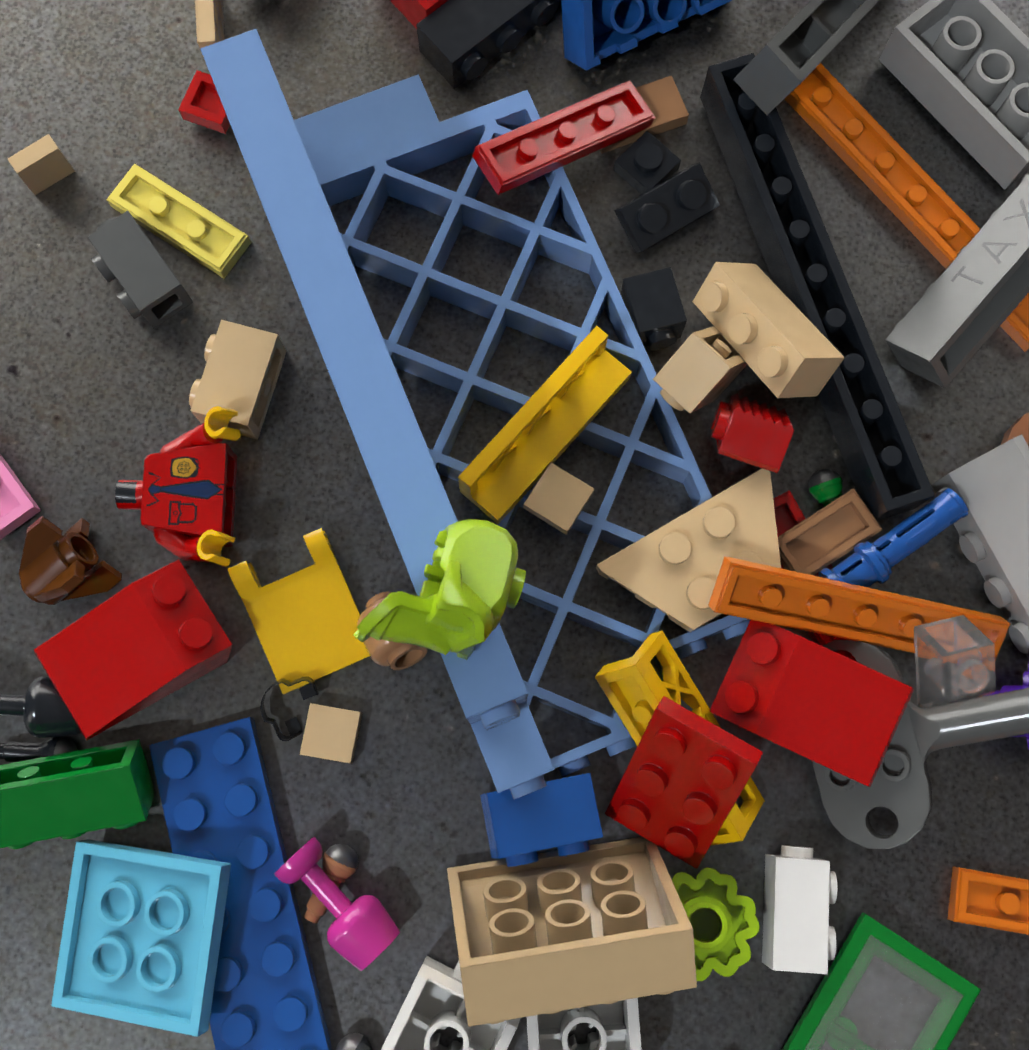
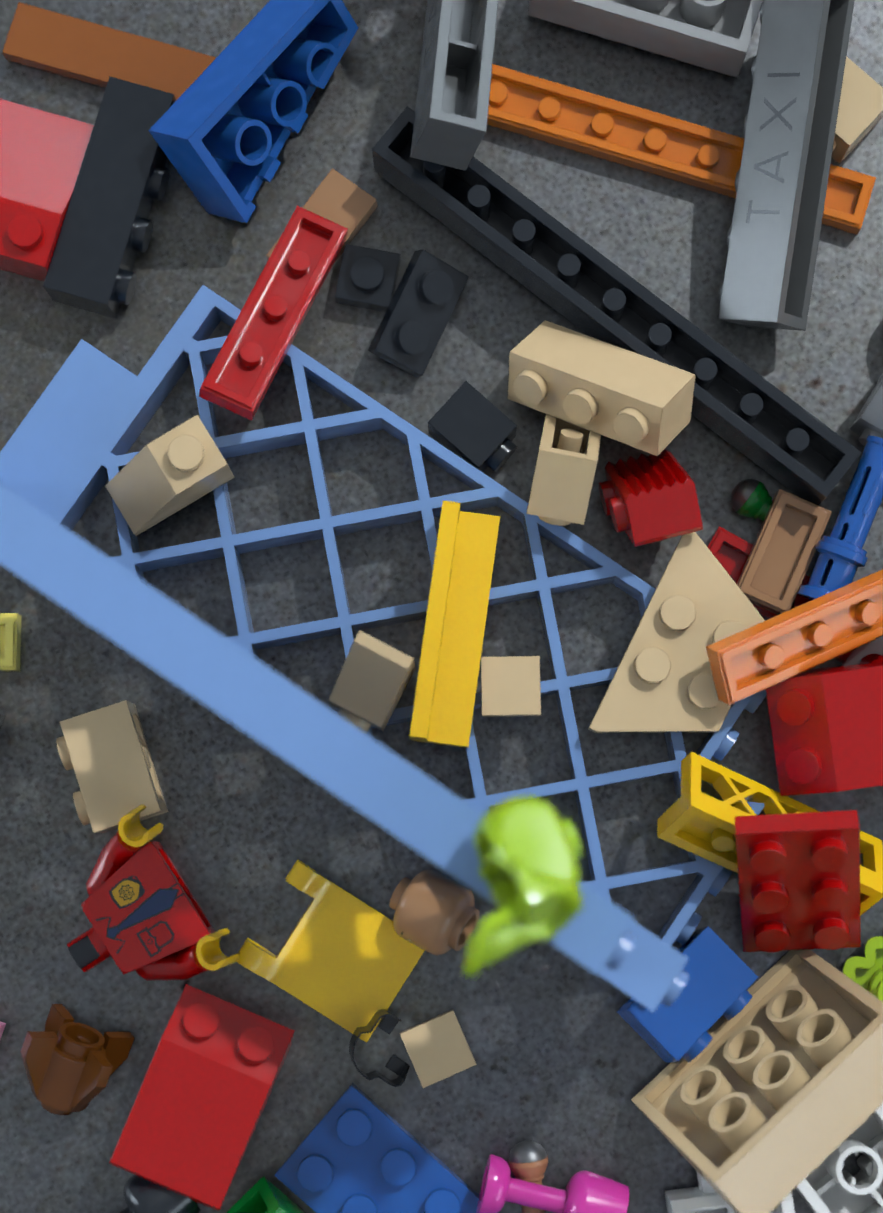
camera: 30 degrees left, 5 degrees up
none -> tan slope [105,415,235,536]
none -> tan slope [329,630,415,734]

